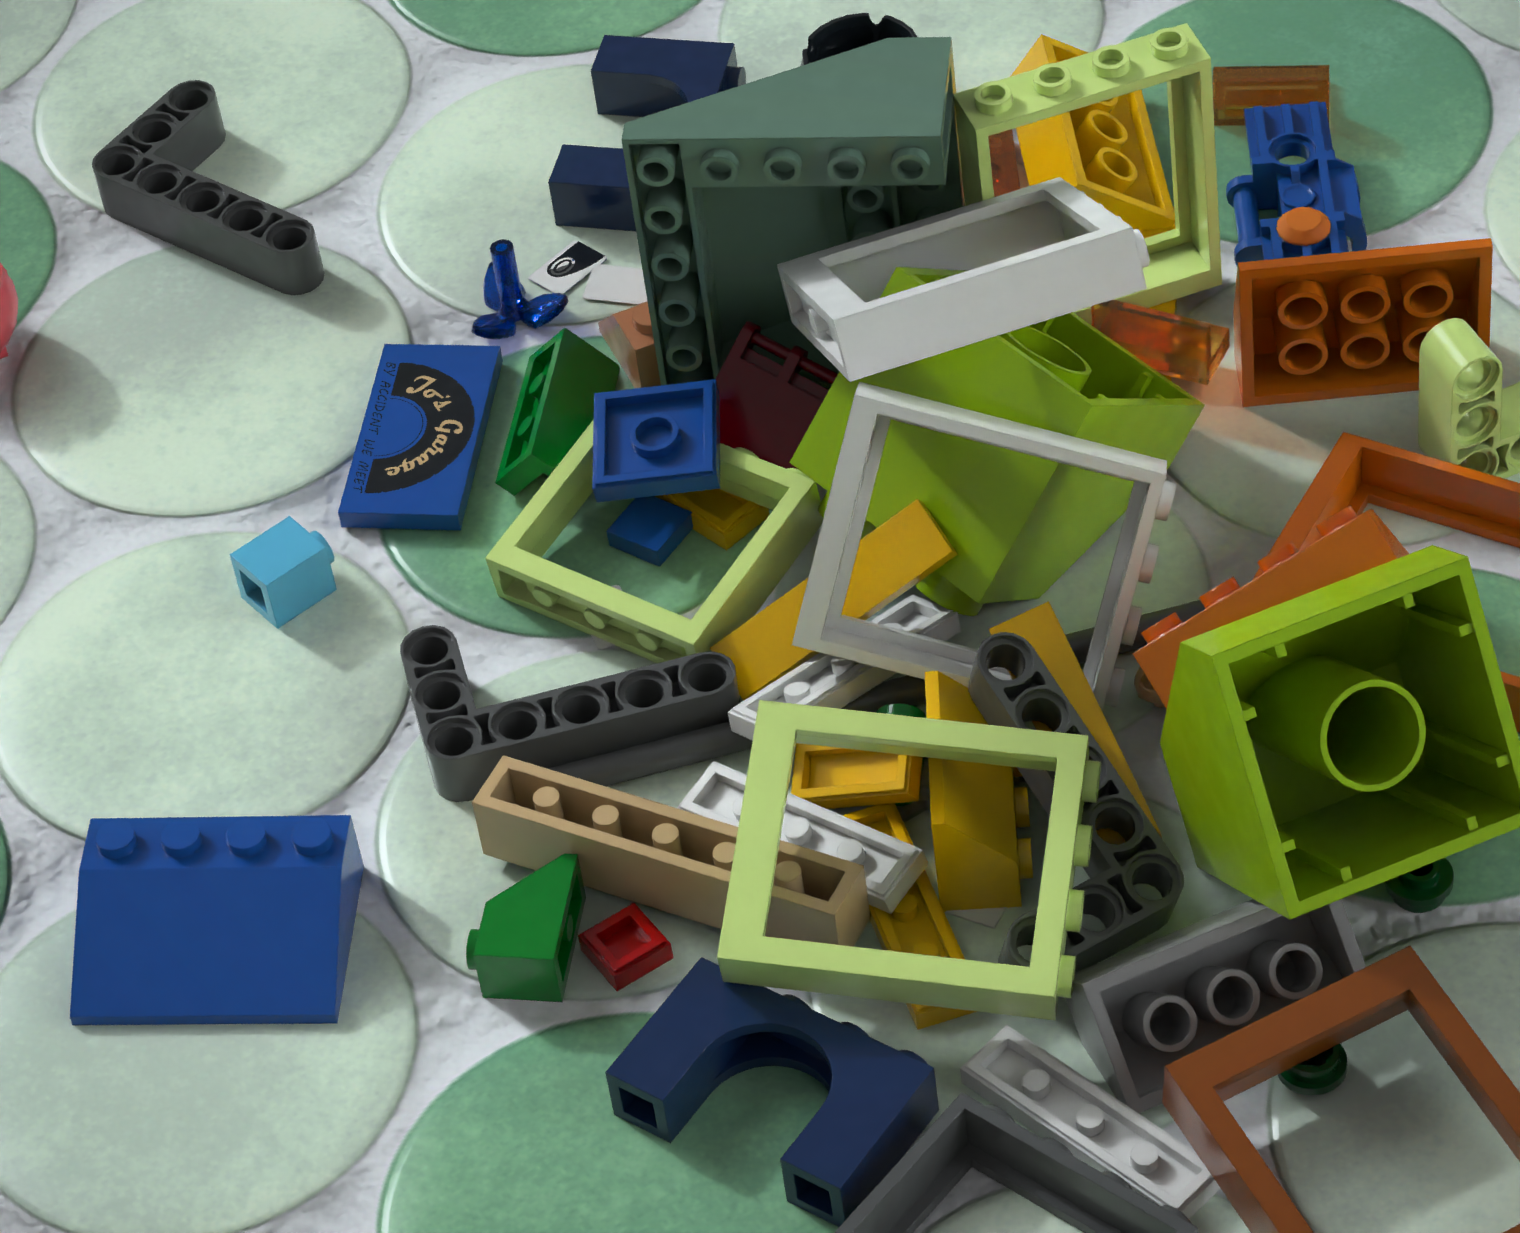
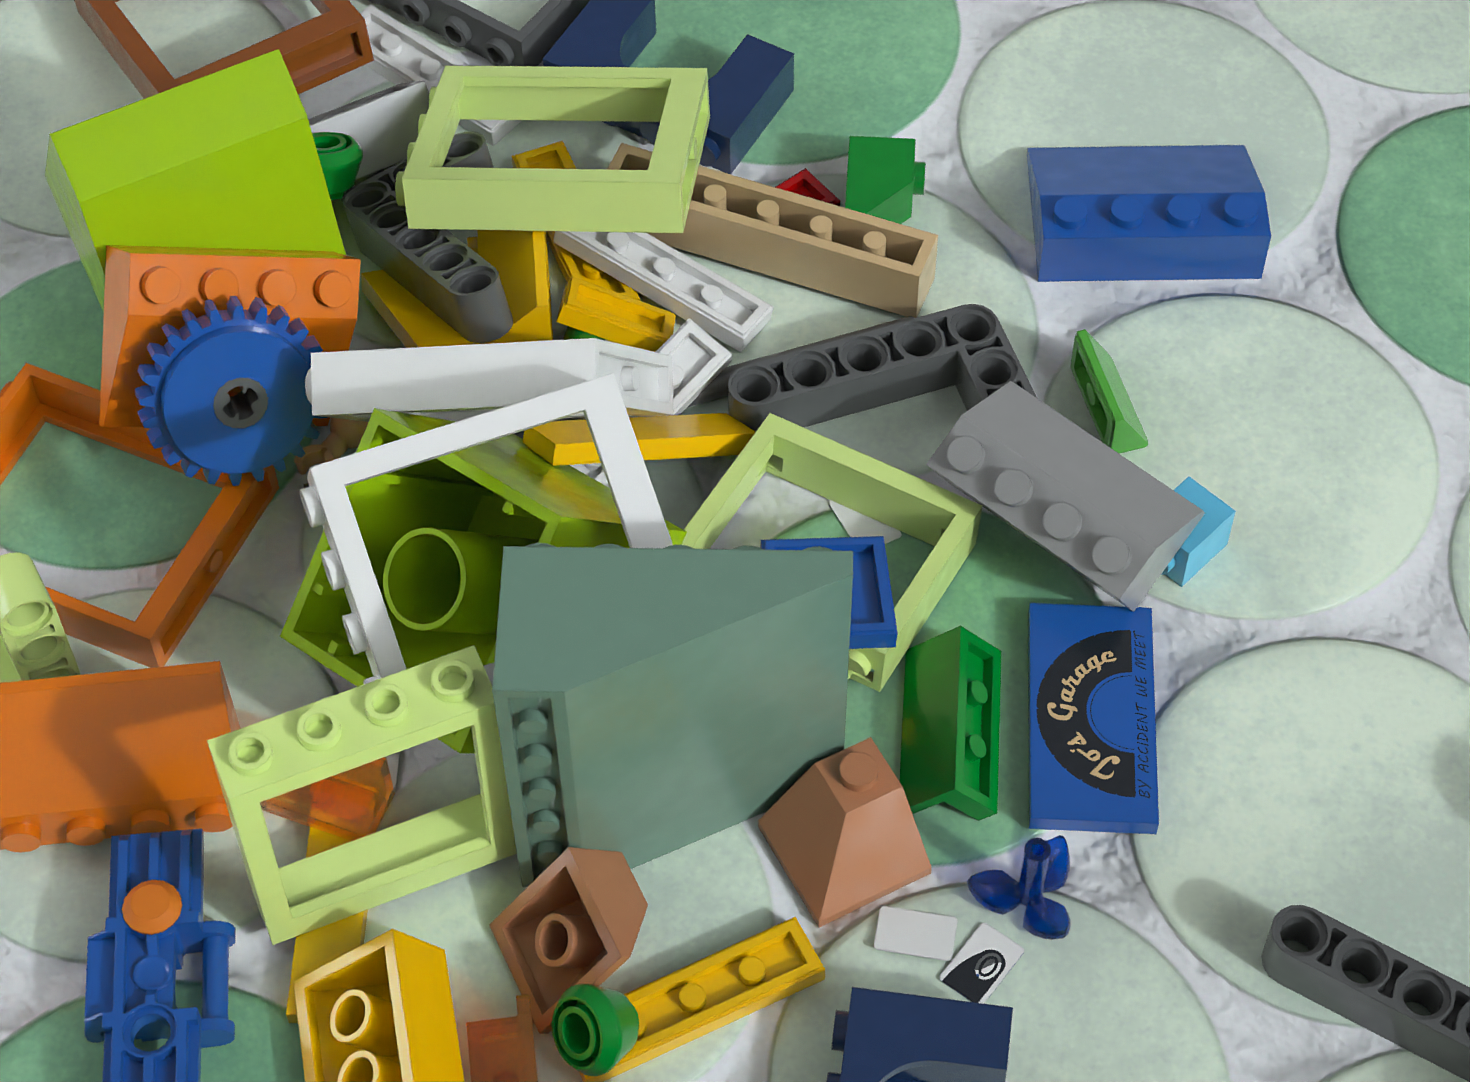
camera: 170 degrees right, 10 degrees up
none -> blue gear [135,296,328,486]
none -> green cone [312,132,363,201]
none -> light grey slope [926,381,1205,612]
none -> bright green slope [1070,329,1148,454]

